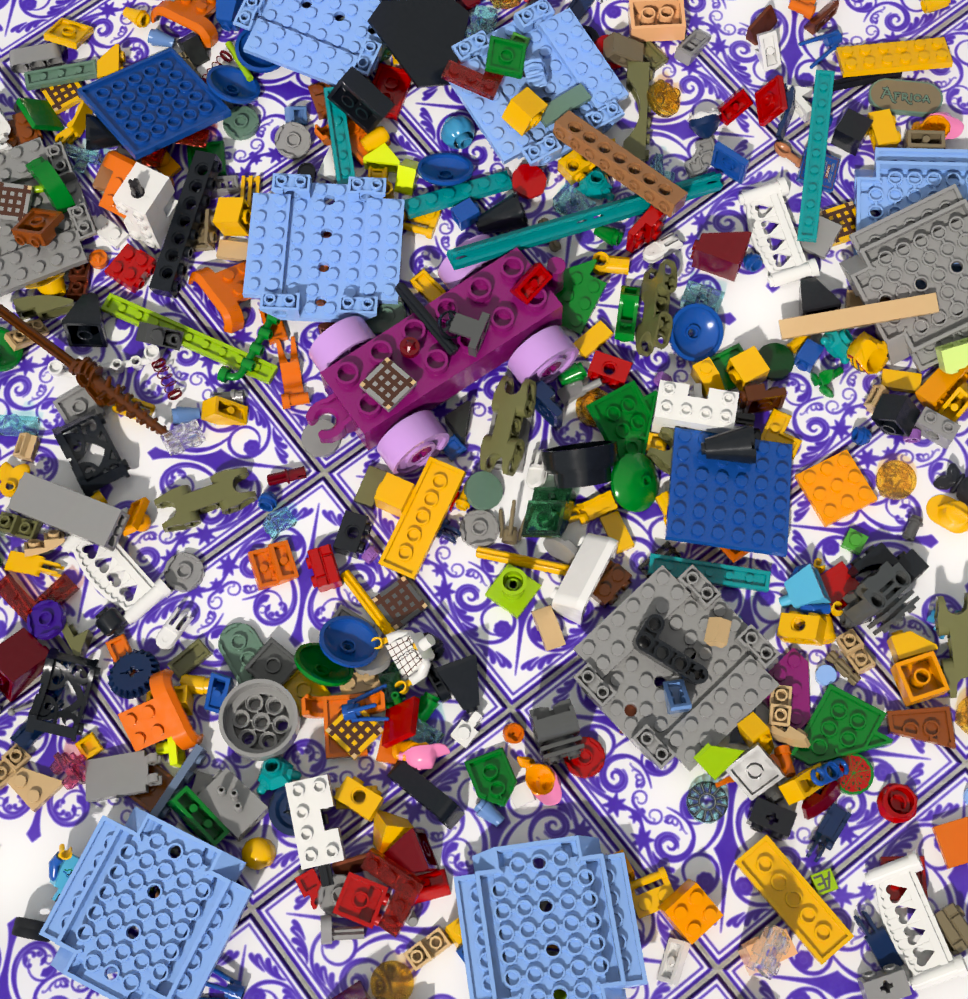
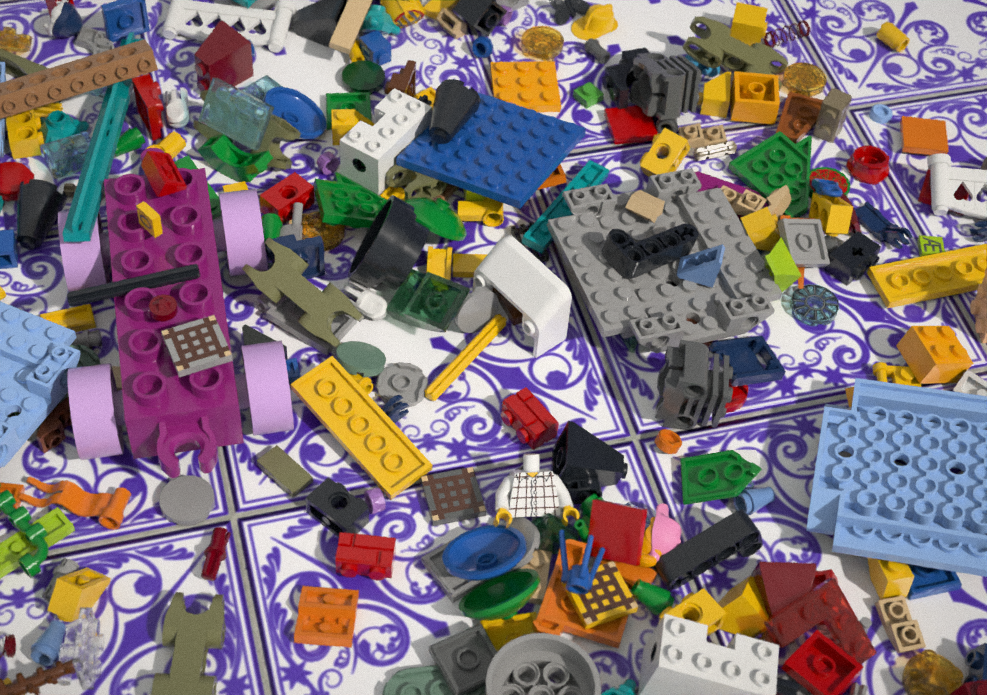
camera: 75 degrees left, 20 degrees down
blue plate [258,491,278,512] -> none
clear light blue bracket [262,506,297,540] -> none
yellow axle [341,570,395,635] -> none
yellow head [374,472,415,518] -> none
dark grey piece [438,310,491,357] -> none
white plate [449,711,483,749] -> none
lime plant [485,563,541,619] -> none
dark tan plant [499,500,533,545] -> none
light orange hair [517,756,562,806] -> none
tan slope [531,605,566,651] -> none
yellow head [726,346,770,391] -> none
medium azure torso [779,558,843,617] -> none
green plant [810,367,844,398] -> none
light blue tile [815,665,837,686] -> none
none -> yellow tile [136,201,163,238]
none -> clear light blue plate [198,78,274,150]
none -> red brick [501,387,559,450]
none -> green cone [630,579,675,615]
none -> dark blue container [709,336,786,387]
none -> dark tan brick [813,88,852,143]

